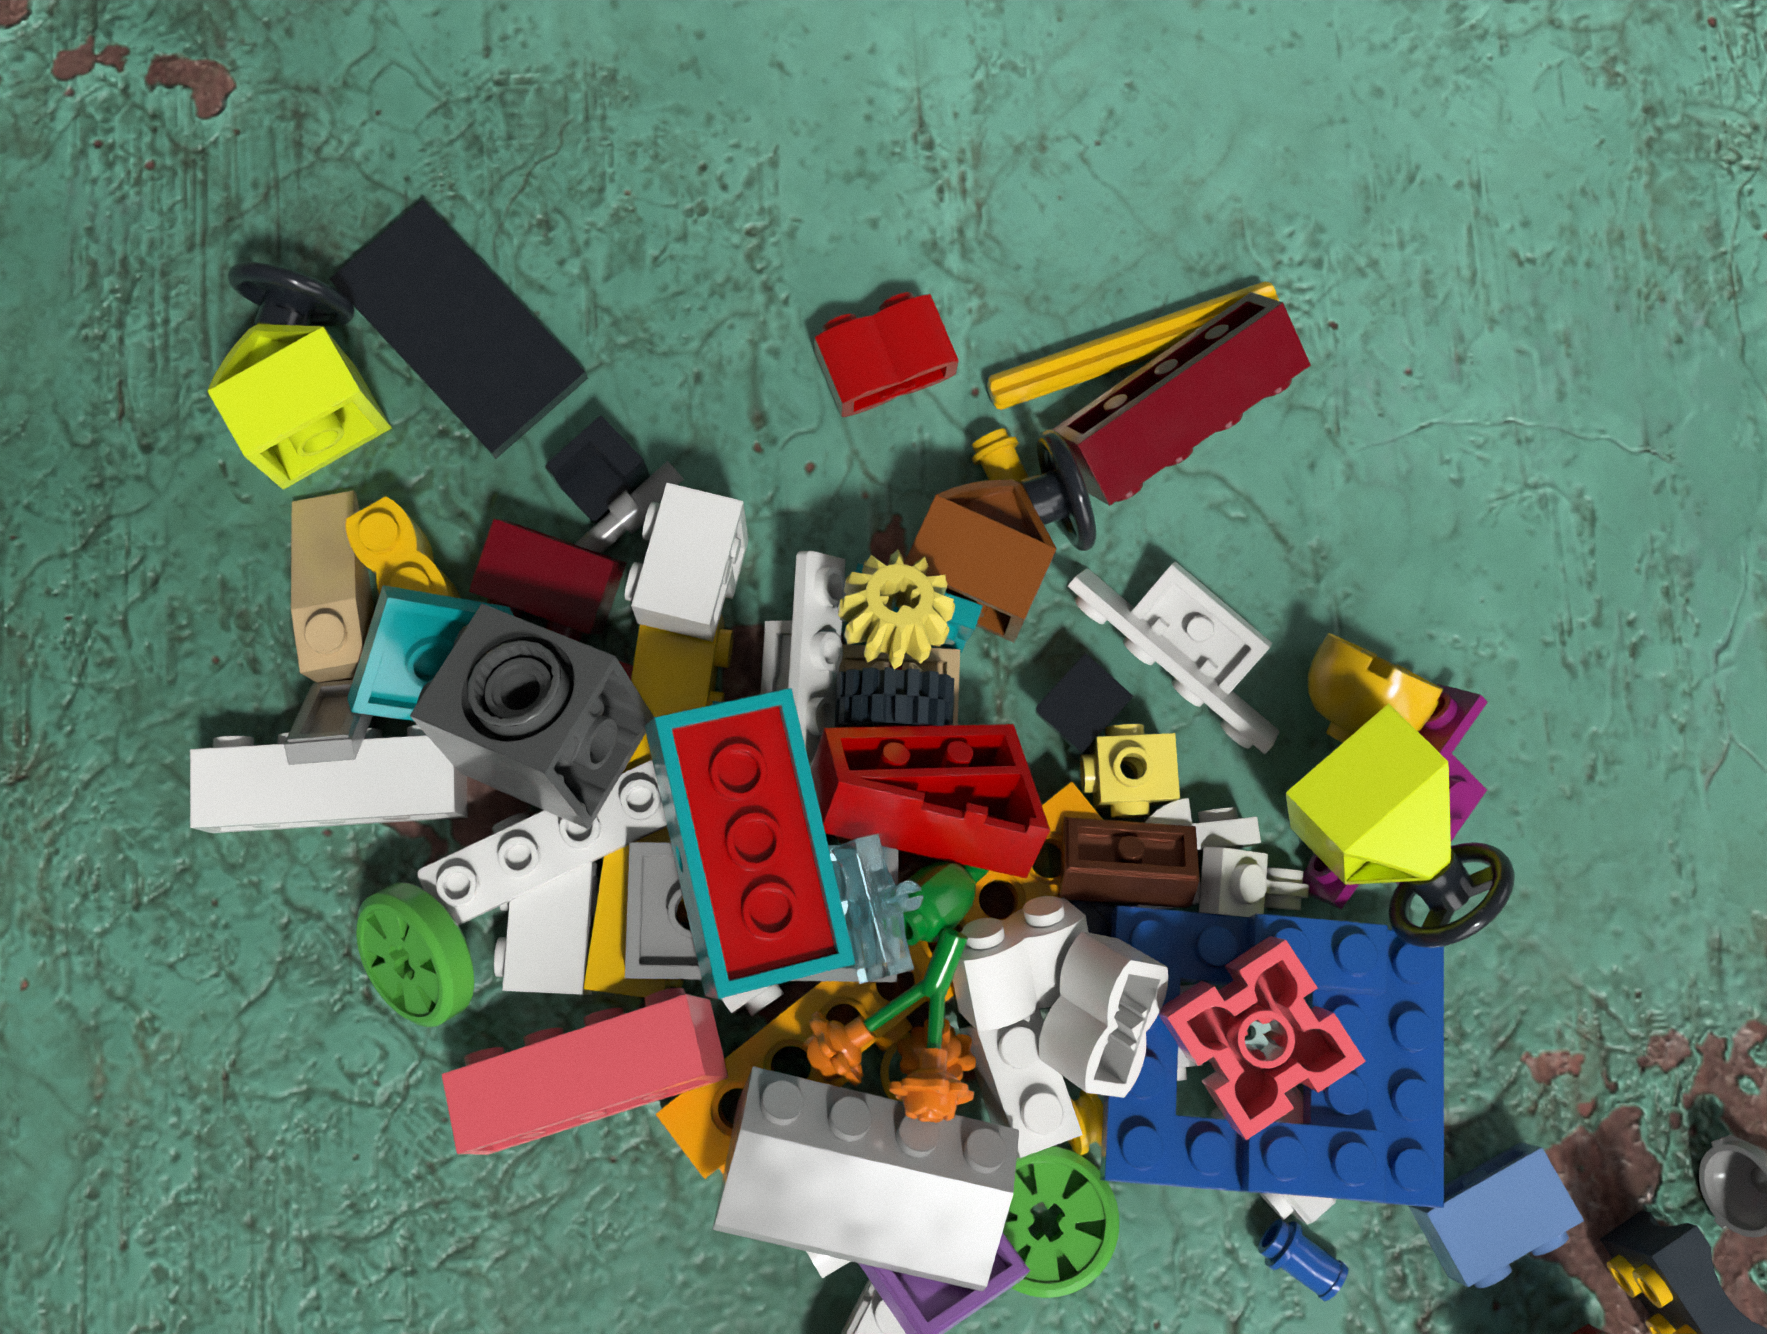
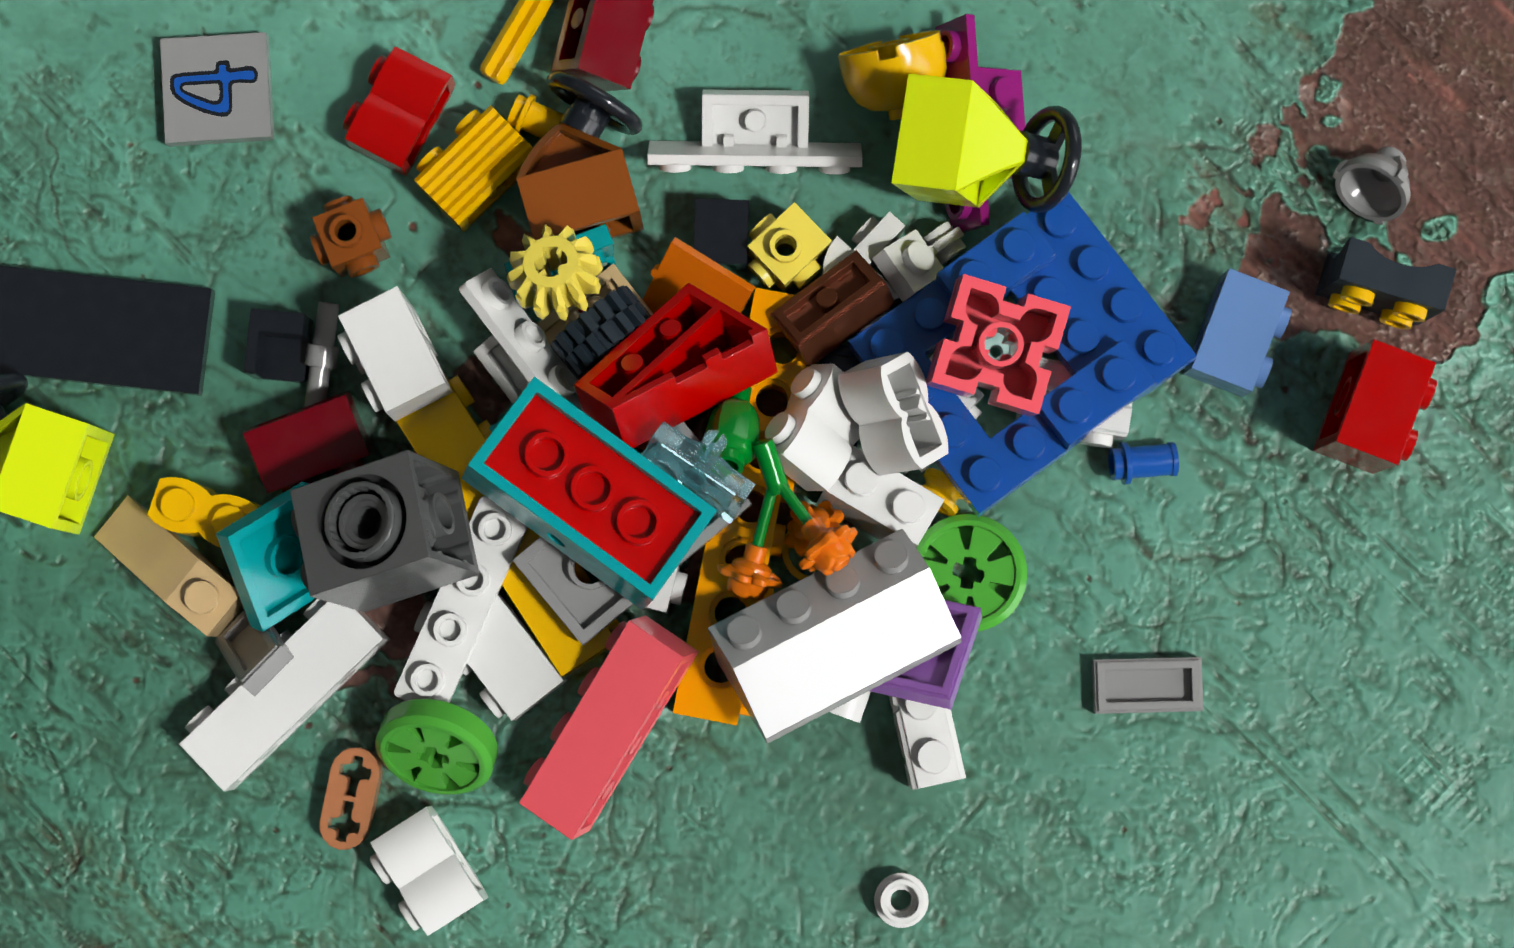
camera: 40 degrees left, 5 degrees up
none -> light grey tile [160,32,274,147]
none -> dark orange brick [310,196,392,278]
none -> nougat beam [320,747,383,850]
none -> white brick [370,806,489,936]
none -> yellow brick [414,105,533,232]
none -> orange piece [642,237,755,313]

